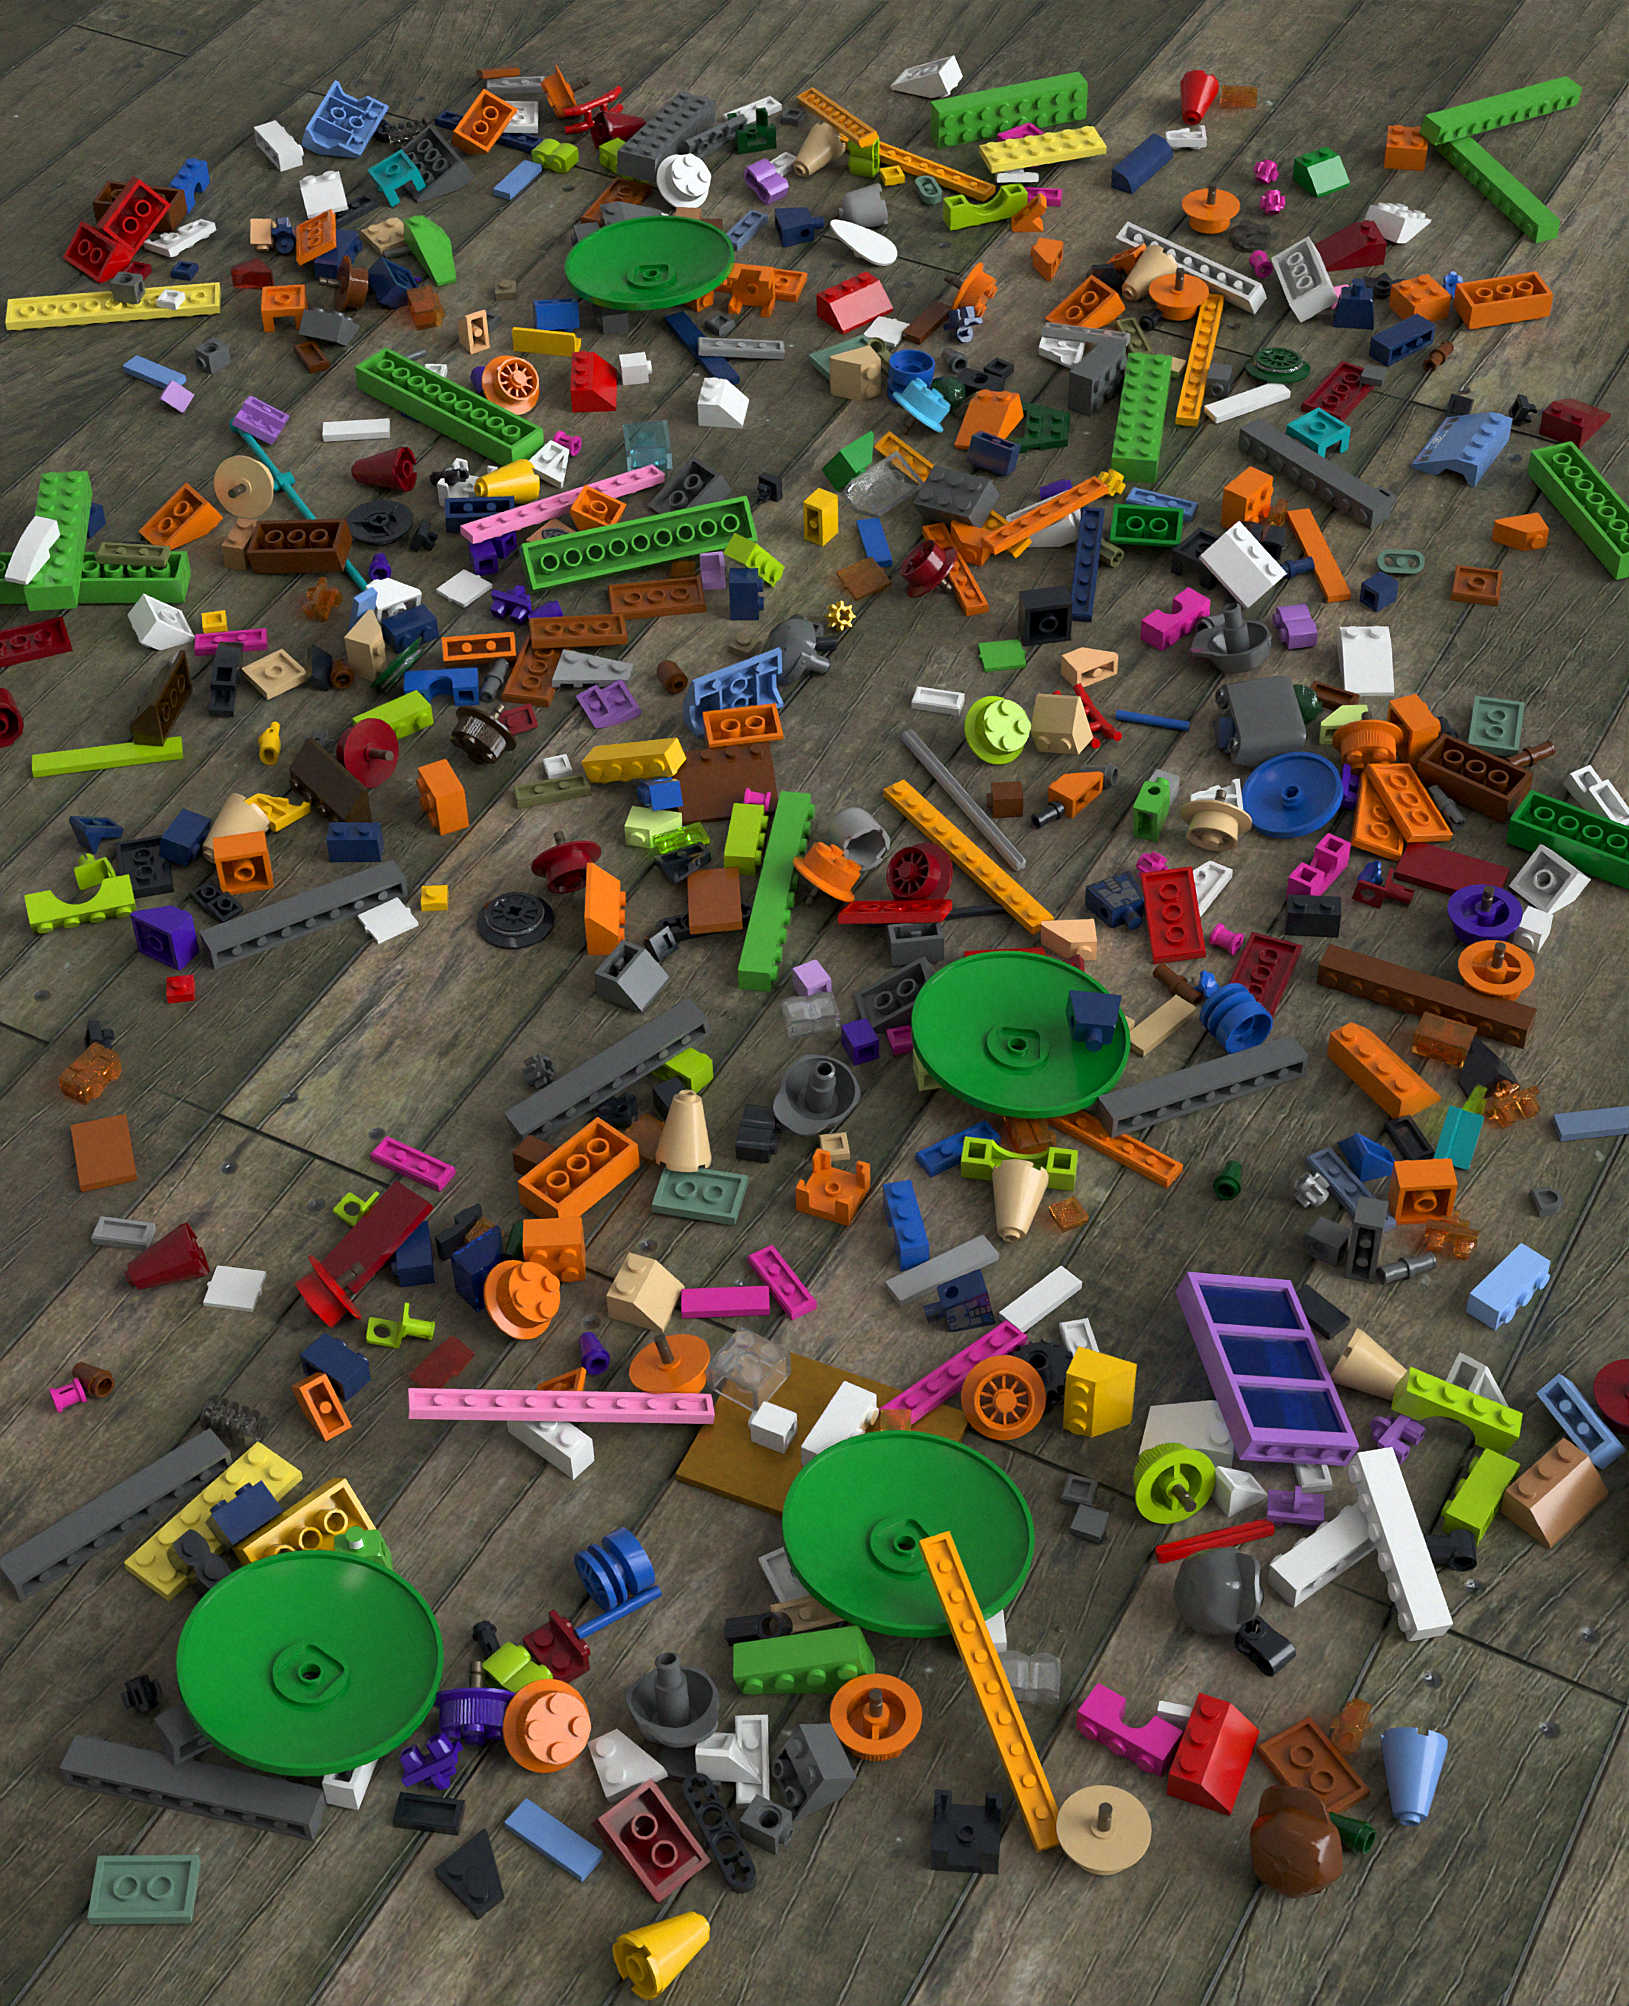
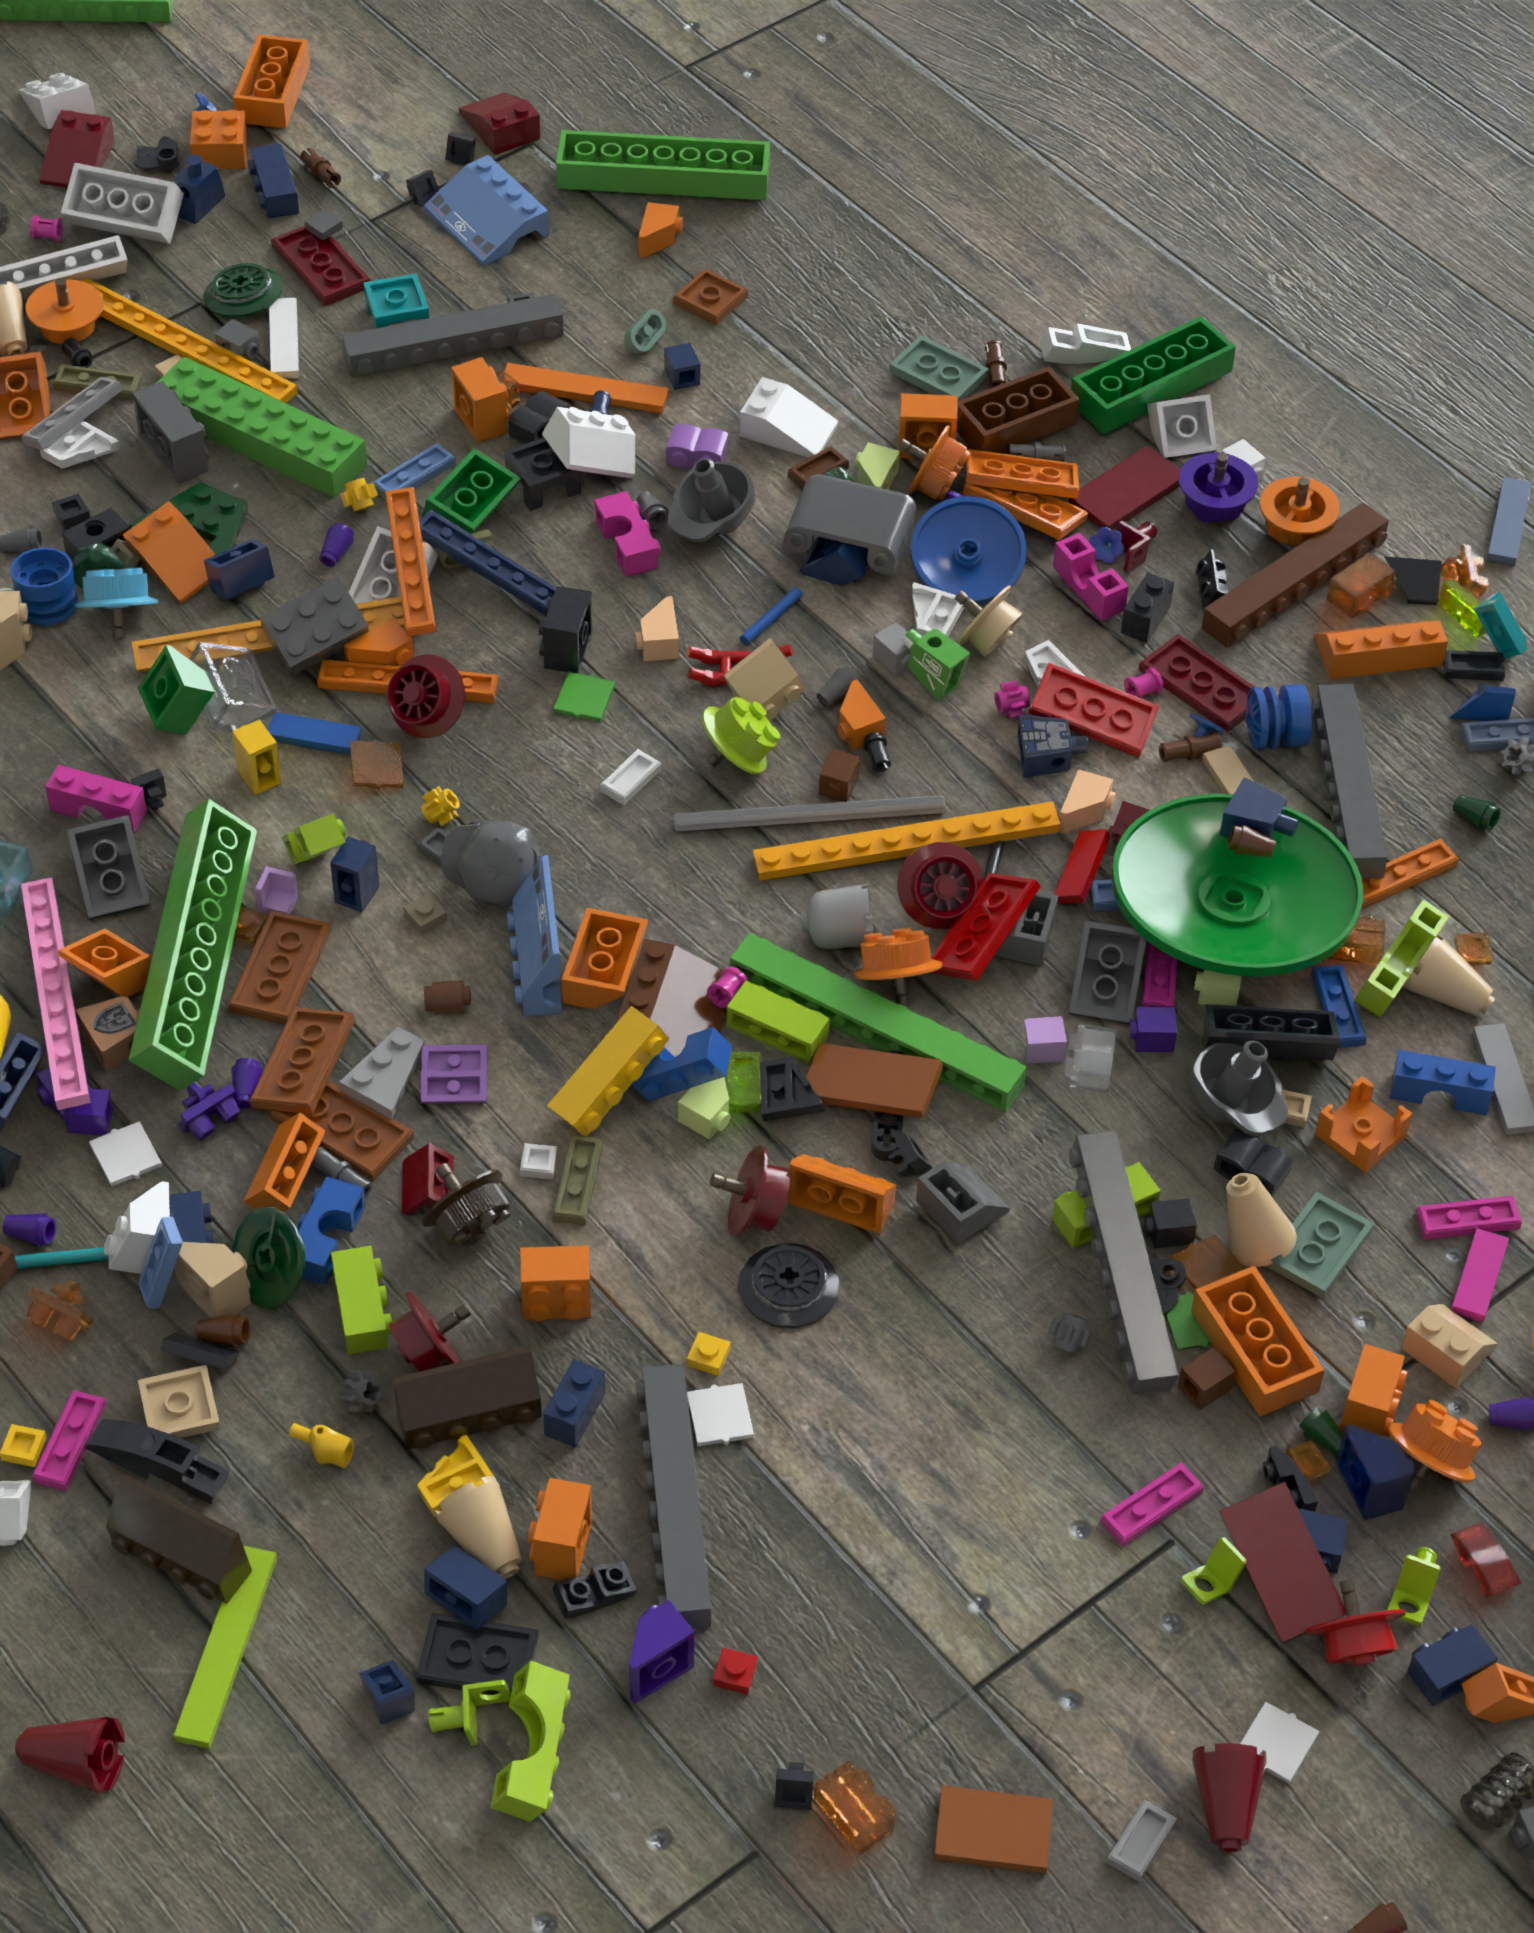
camera: 70 degrees left, 5 degrees up
none -> dark pink arch [45,765,147,833]
none -> black hinge [1196,549,1229,609]
none -> black slope [1202,1004,1340,1062]
none -> reddish brown cone [1227,824,1276,858]

